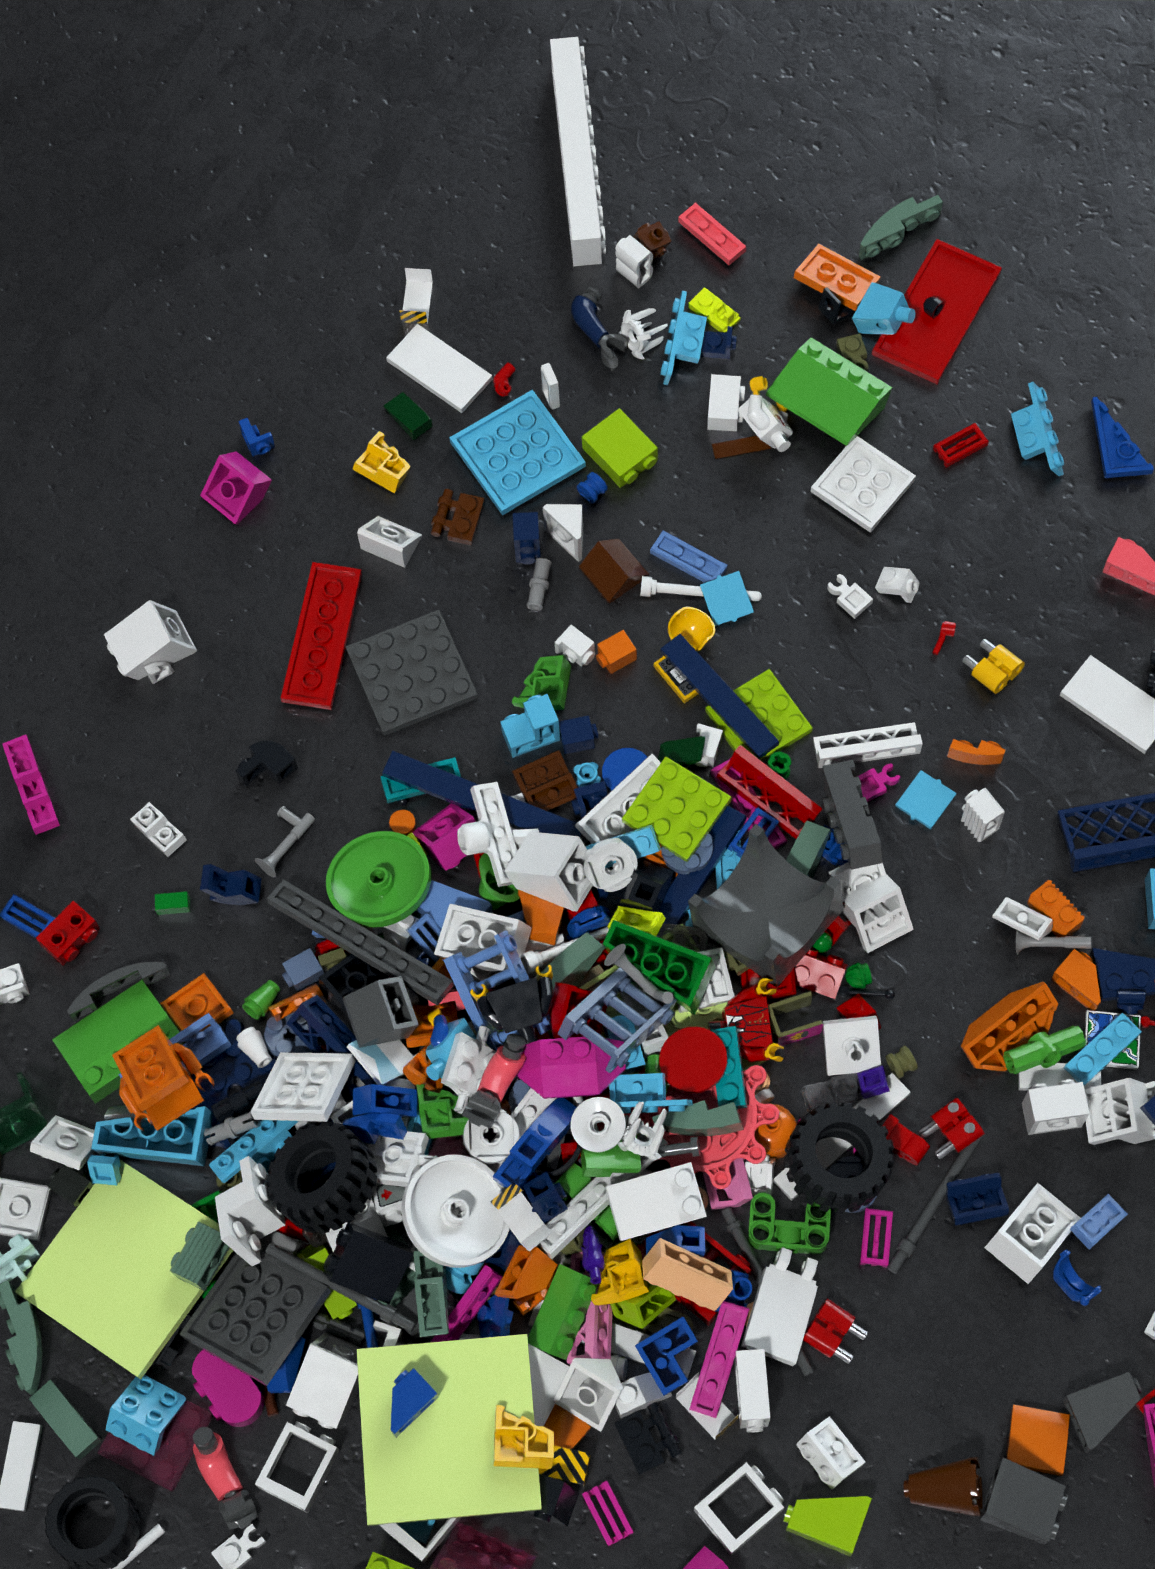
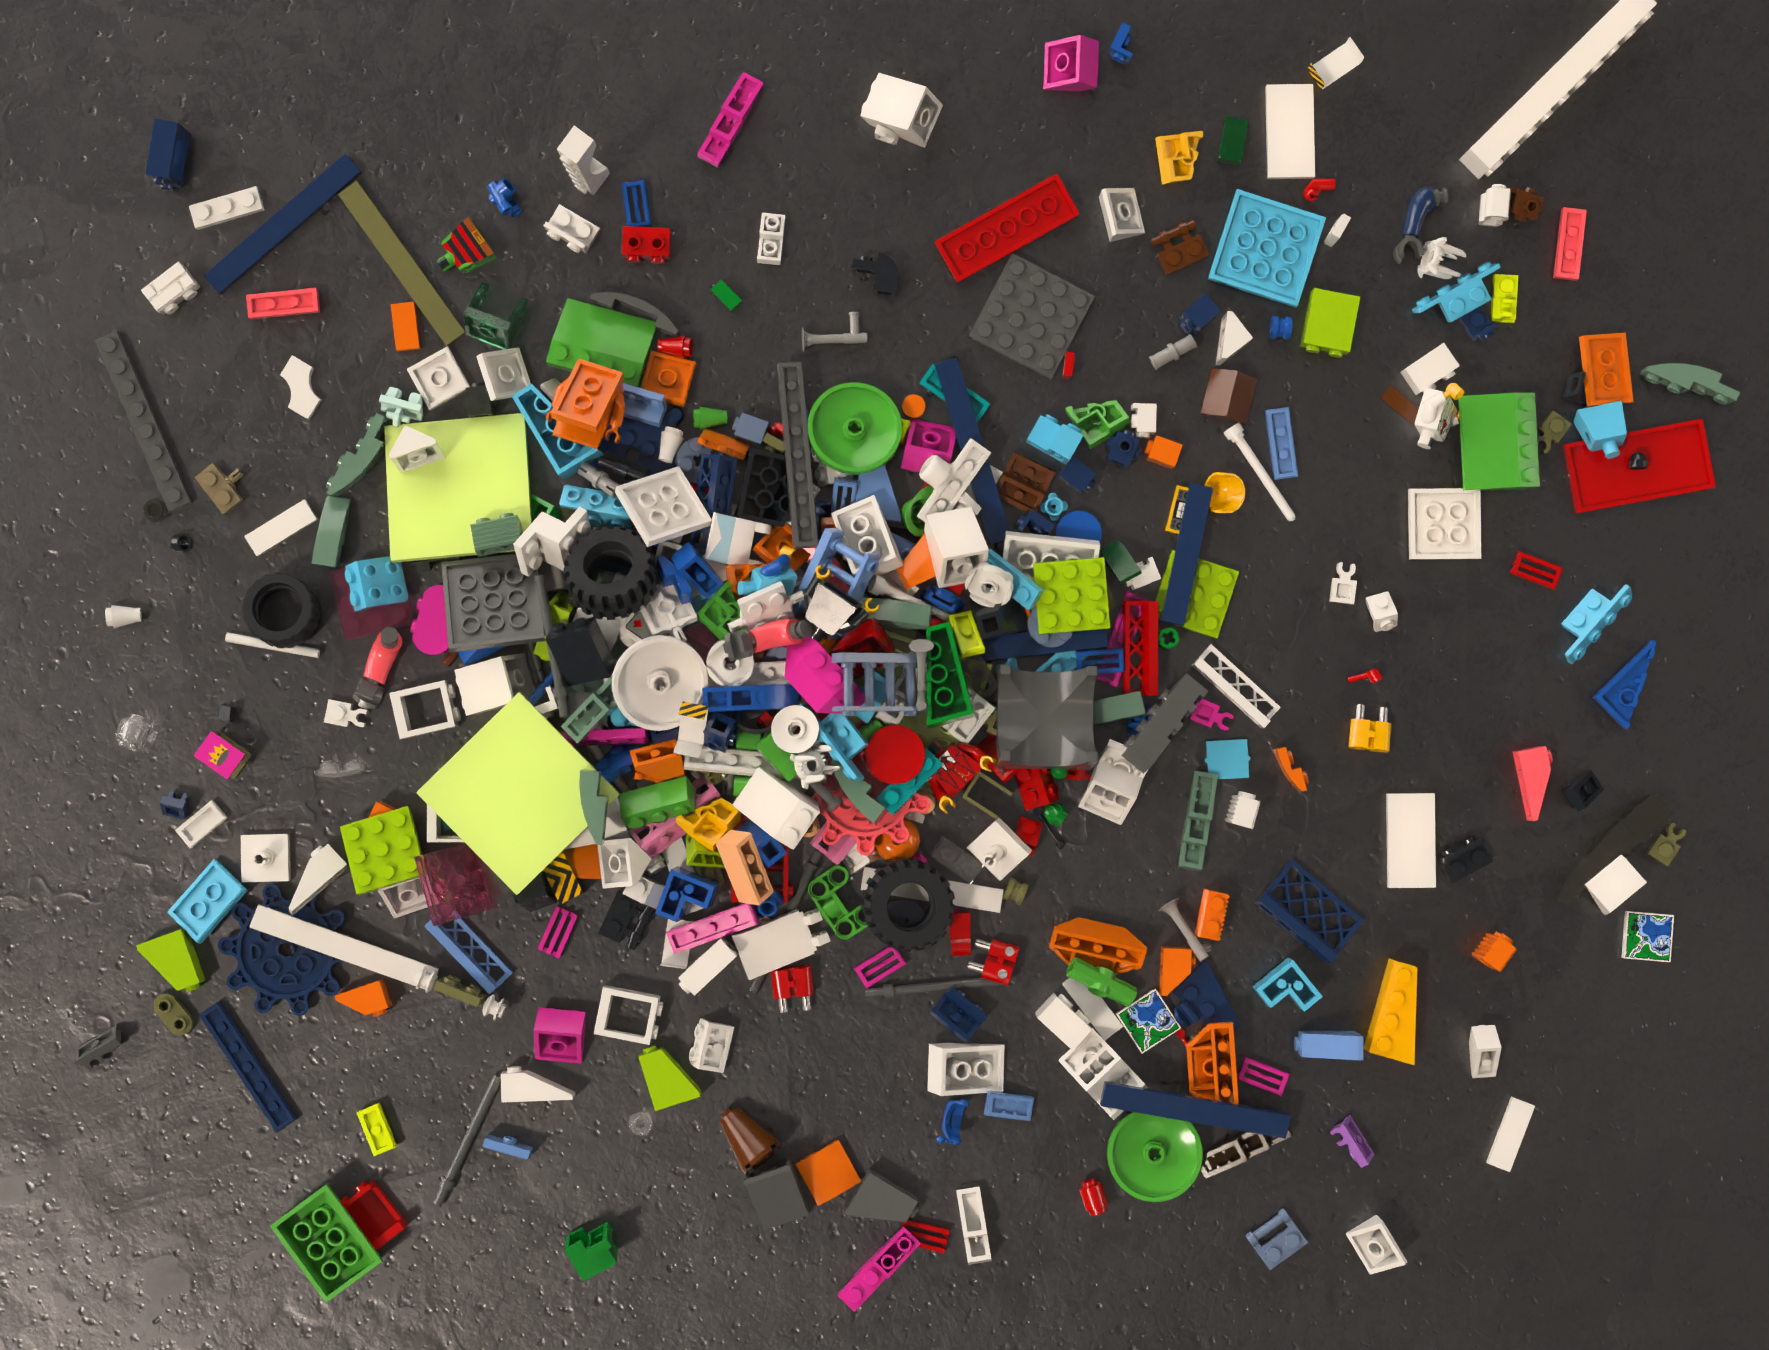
camera: 45 degrees right, 20 degrees up
medium azure tile [87,1153,121,1186] -> none
dark blue brick [200,864,262,905] -> none
dark grey slope [343,976,419,1048] -> none
blue slope [391,1368,439,1438] -> none
yellow slope [494,1405,554,1469] -> none
dark purple piece [581,1225,605,1284] -> none
medium azure piece [700,571,754,626] -> none
dark purple tile [857,1065,890,1099] -> none
white slope [992,897,1053,941] -> none
medium azure plate [1064,1013,1142,1086] -> none
none -> slope [389,425,445,473]
none -> sand green slope [579,769,609,845]
none -> red cone [658,335,694,359]
none -> red tile [1062,352,1075,379]
none -> dark blue brick [1106,430,1142,468]
none -> sand green slope [1178,771,1218,871]

